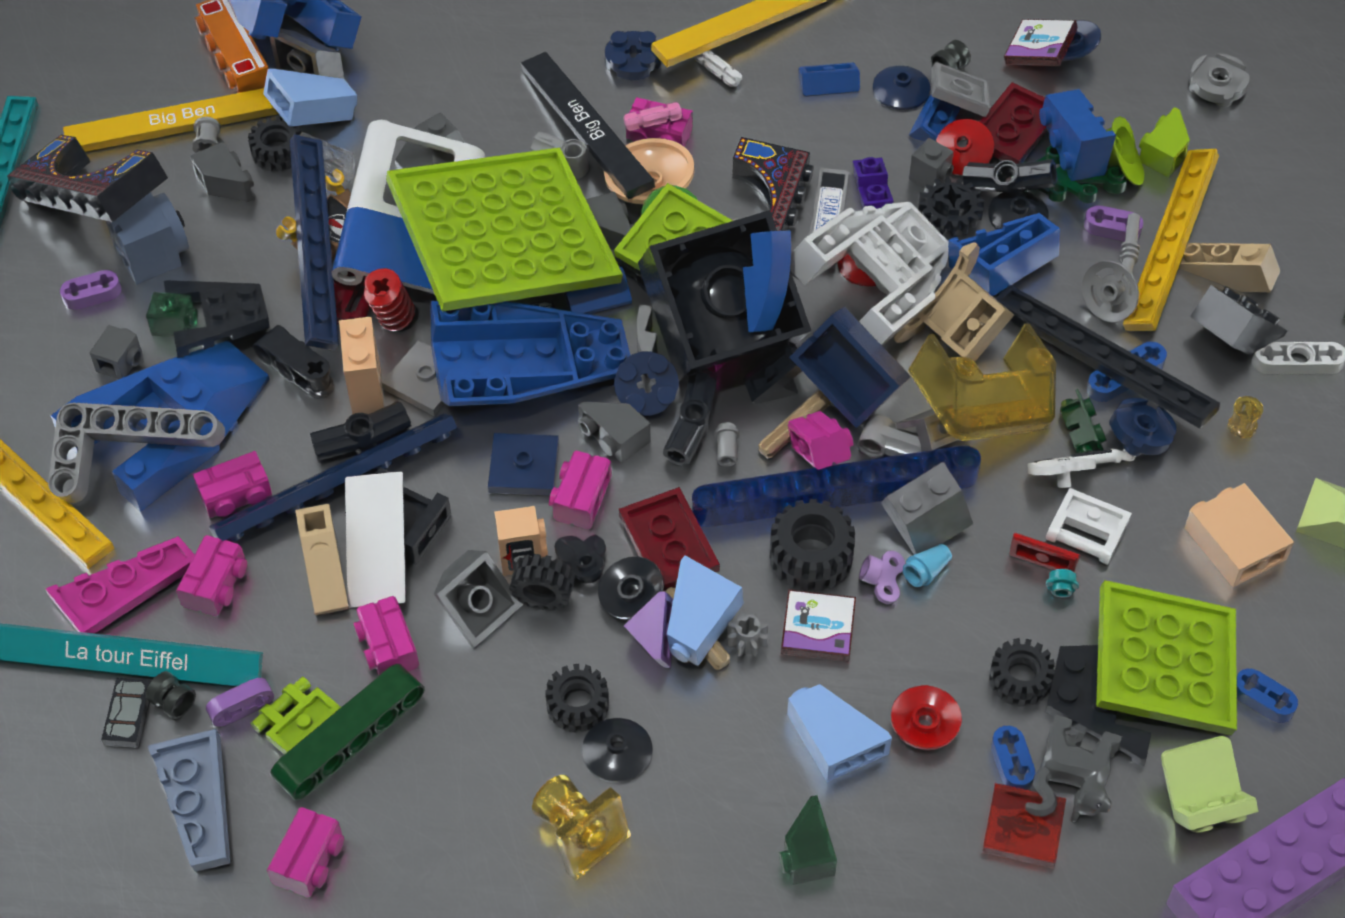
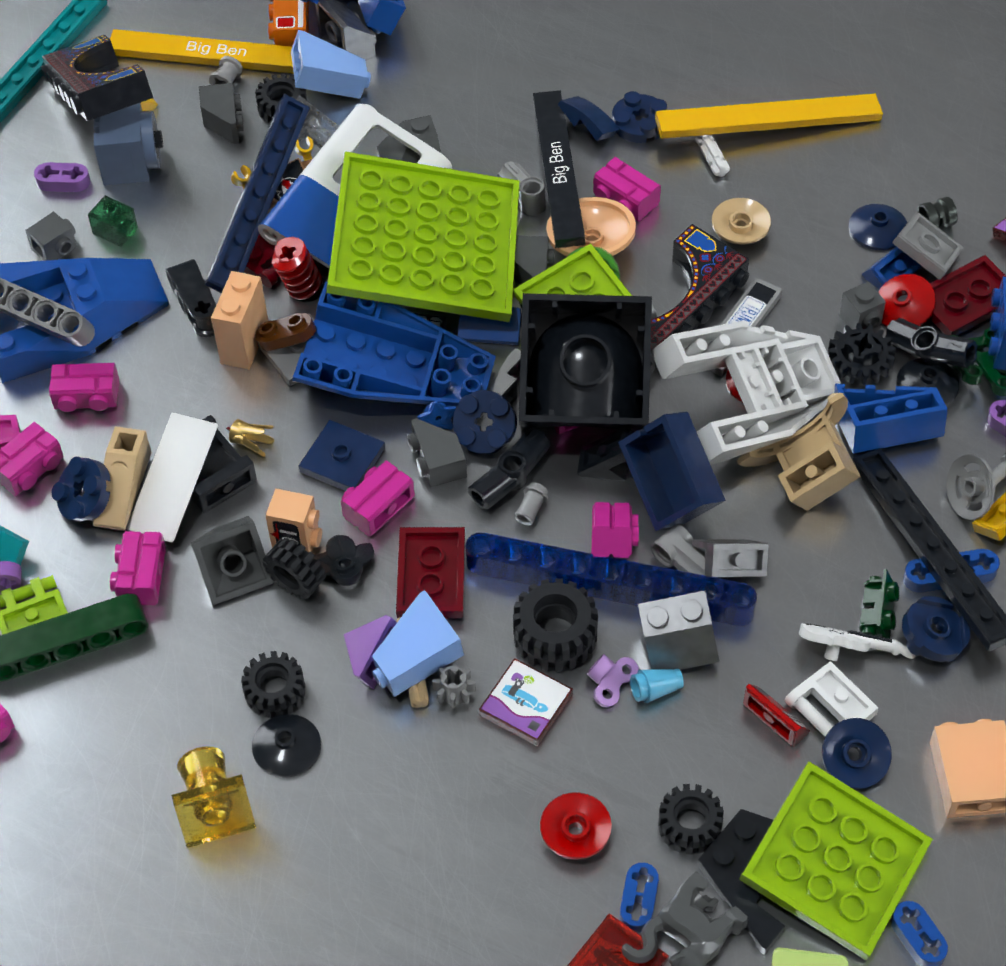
camera: 25 degrees right, 0 degrees up
black wing [163,280,270,358] -> none
dark blue plate [209,413,457,542] -> none
black piece [310,401,411,461] -> none
black dish [598,556,664,619] -> none
bright pink axle [624,102,682,131] -> none
blue slope [743,230,791,332] -> none
tan axle [758,390,831,459] -> none
clear green slope [779,795,837,885] -> none
light blue slope [787,684,892,782] -> none
blue slope [798,62,860,96] -> none
dark purple slope [853,157,894,209] -> none
clear yellow windscreen [908,324,1056,441] -> none
teal plate [1045,569,1080,598] -> none
none -> dark blue plate [51,456,111,522]
none -> pearl gold piece [226,419,274,457]
none -> reddish brown plate [255,313,316,351]
none -> blue plate [417,400,457,430]
none -> dark blue slope [558,96,620,141]
none -> tan dish [712,198,771,245]
none -> dark blue dish [822,718,892,789]

